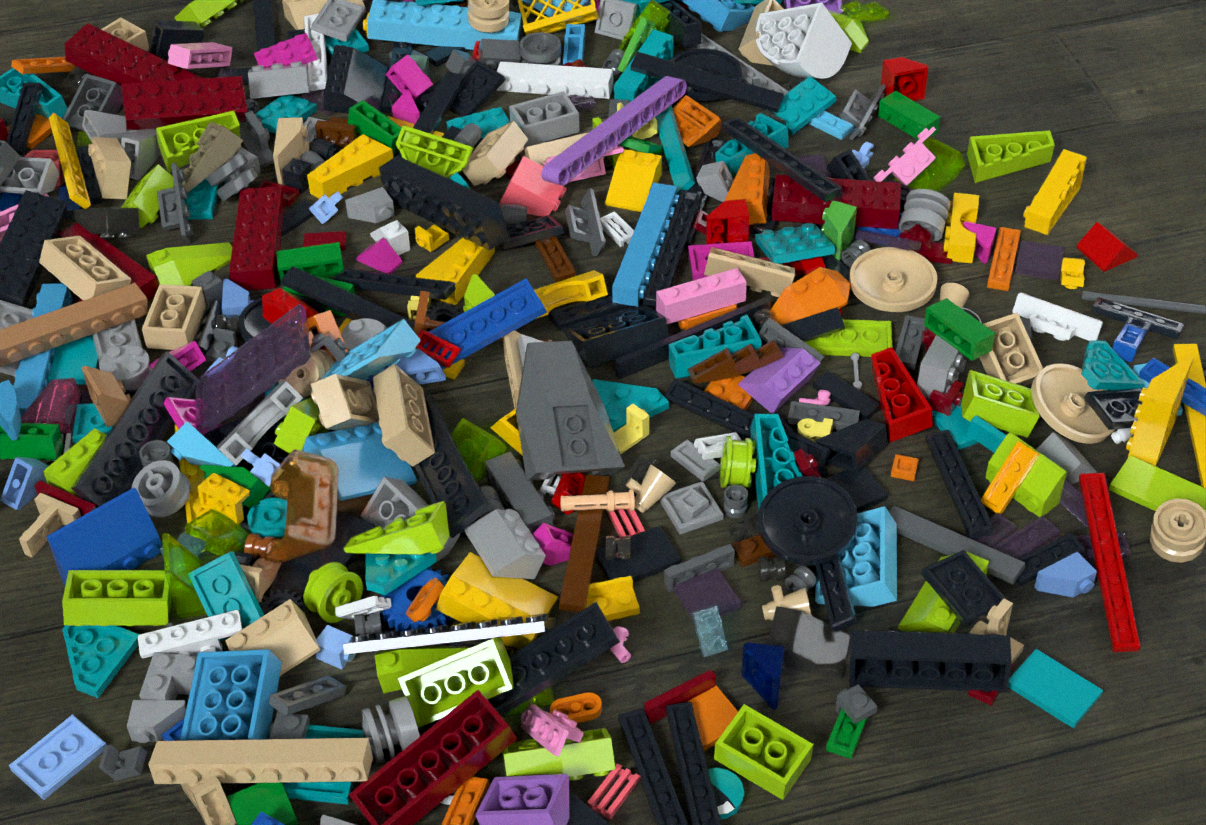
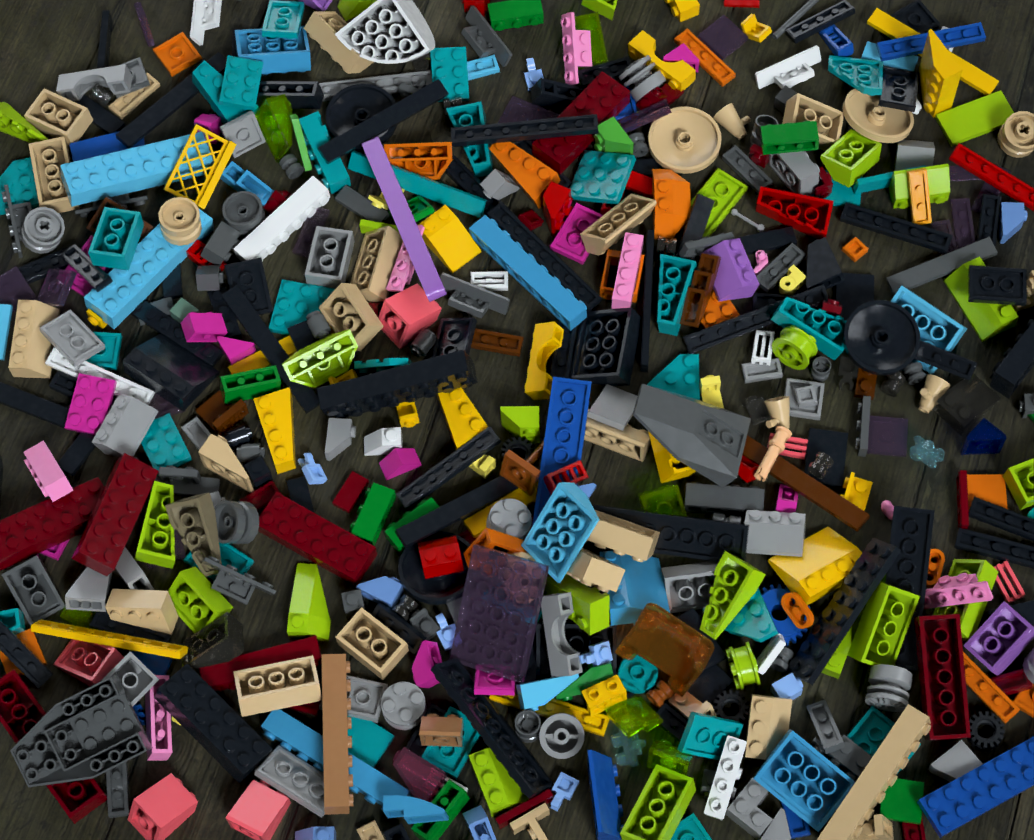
camera: 55 degrees left, 20 degrees up
dark grey bracket [310,331,347,362] -> none

